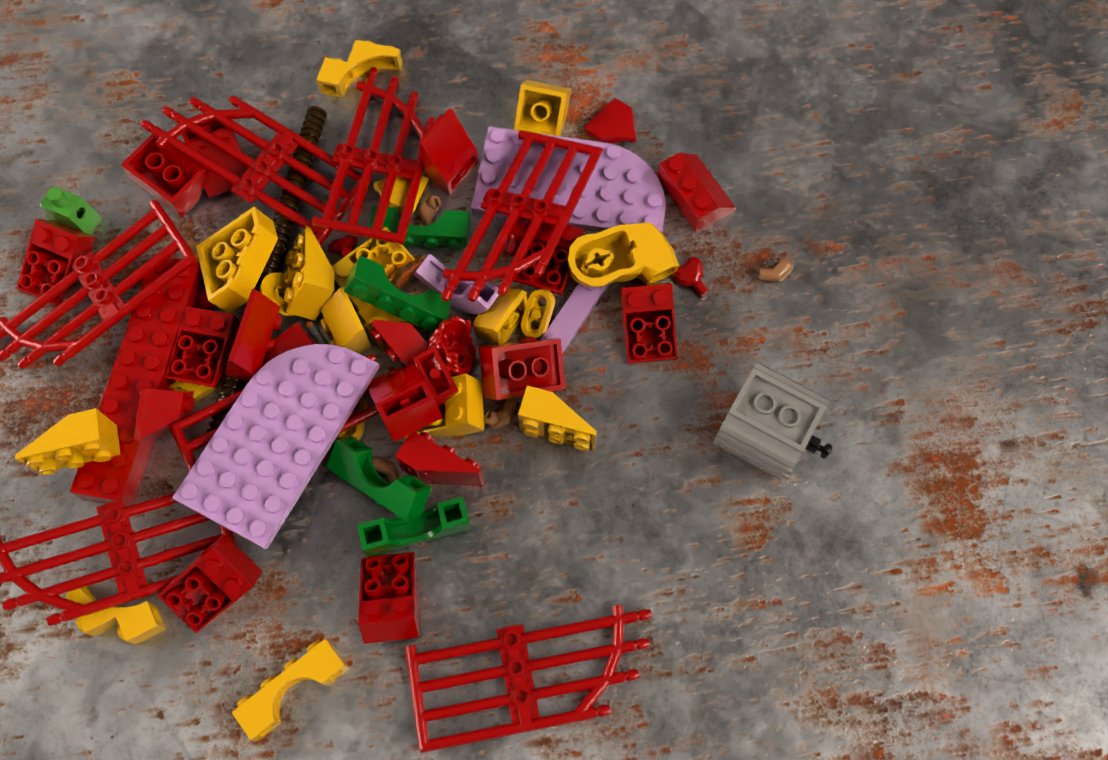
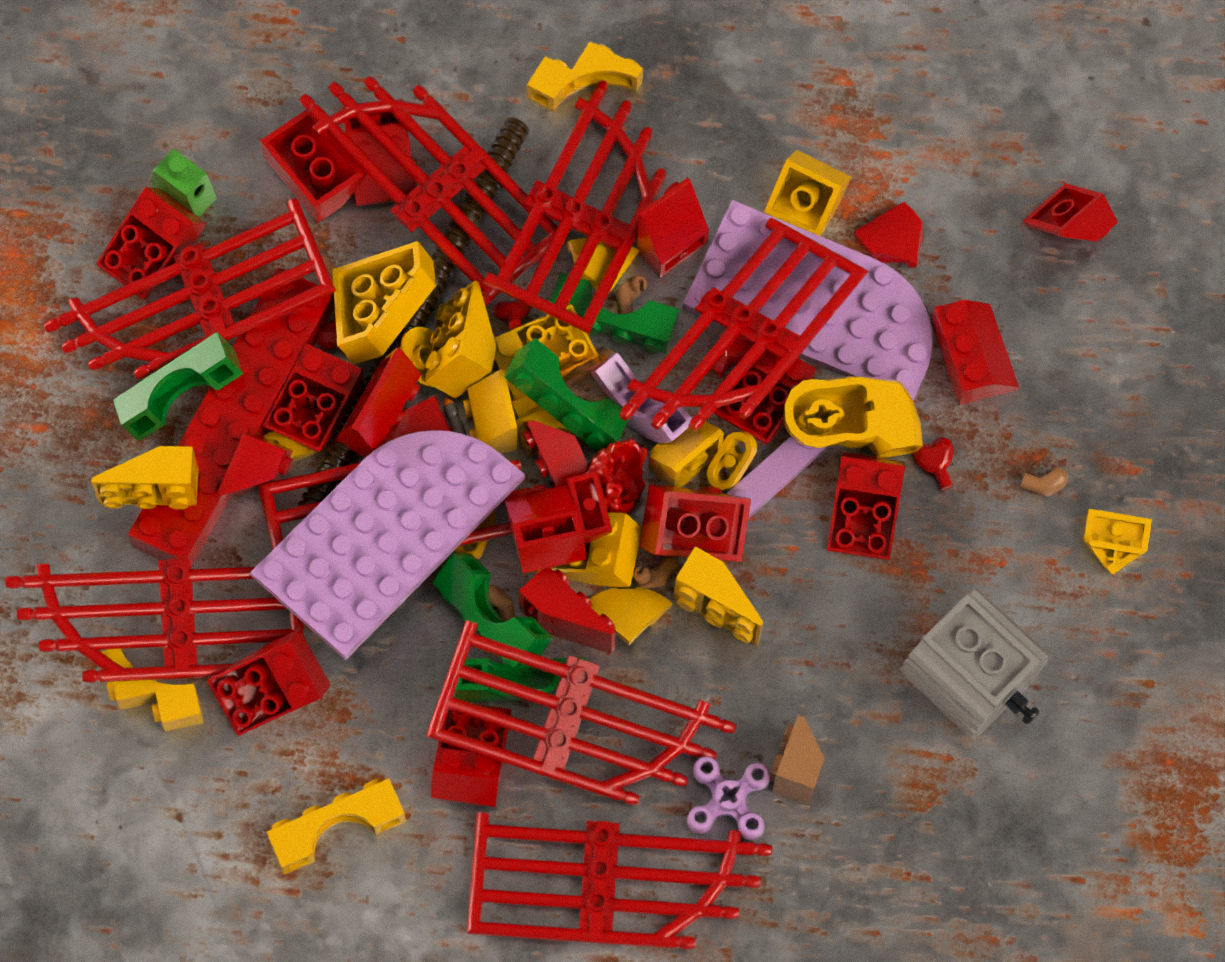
camera: 10 degrees right, 0 degrees up
none -> green arch [113,332,243,442]
none -> red piece [425,620,736,805]
none -> yellow brick [590,587,673,645]
none -> lavender gear [687,756,770,841]
none -> medium nougat slope [770,715,825,805]
none -> red slope [1023,183,1118,242]
none -> yellow slope [1083,509,1152,576]

